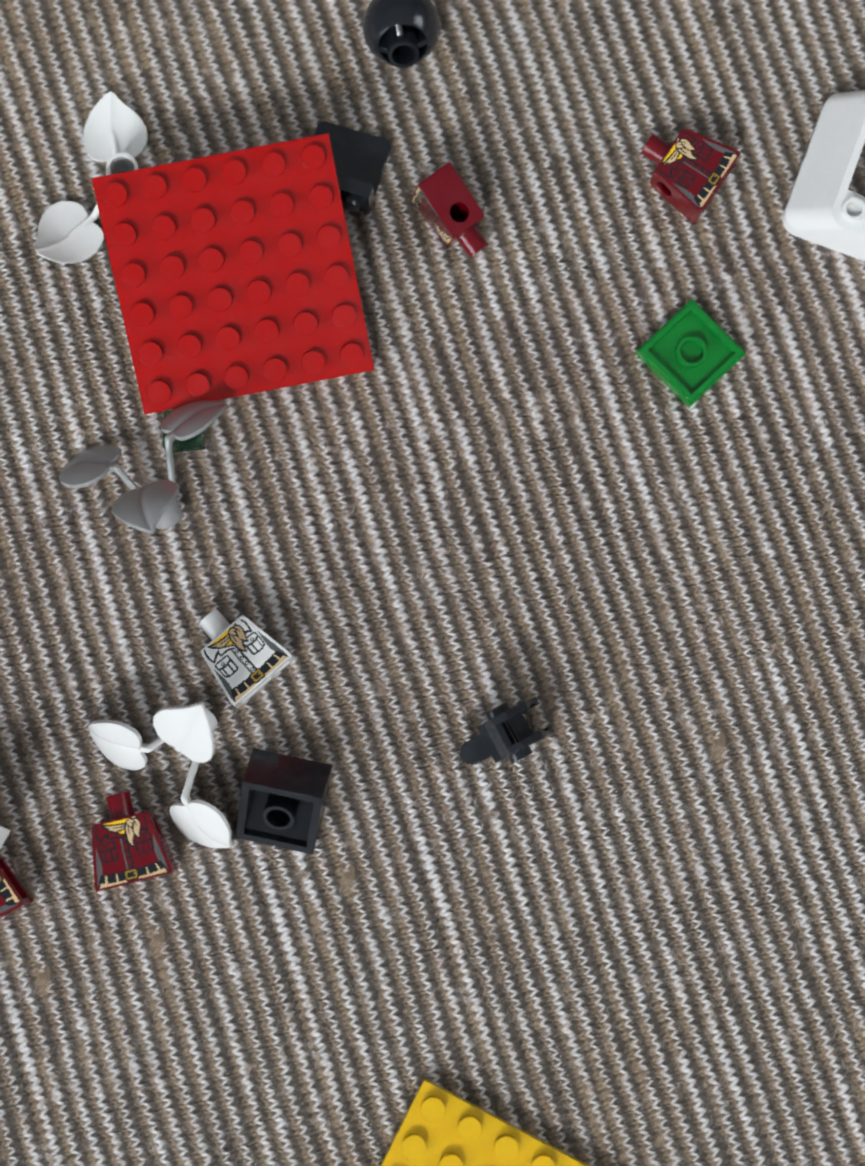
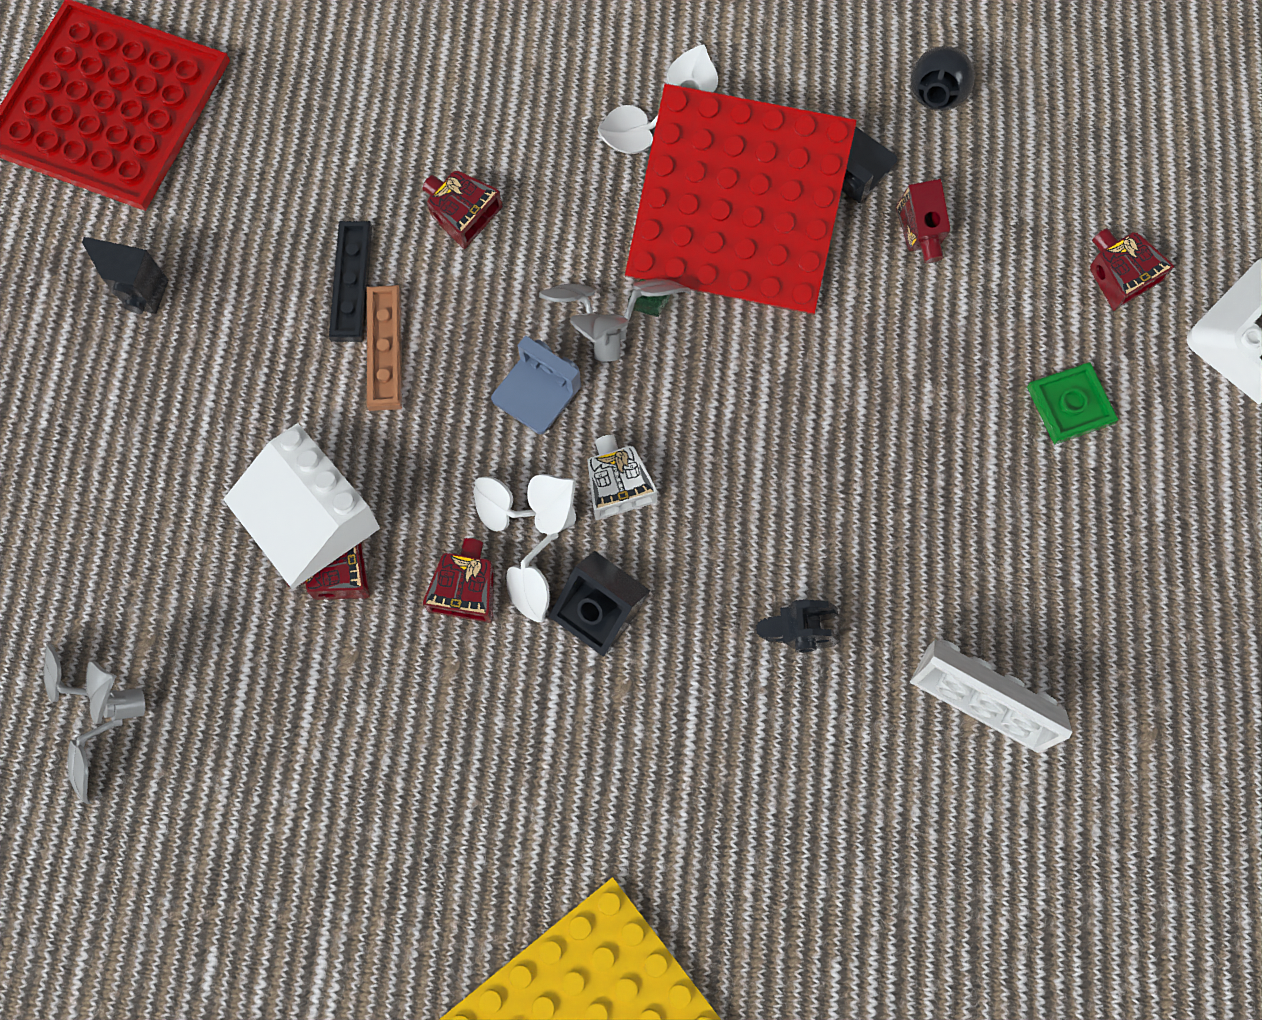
camera: 30 degrees right, 10 degrees down
none -> sand blue bracket [491,335,581,434]
none -> white slope [910,639,1072,753]

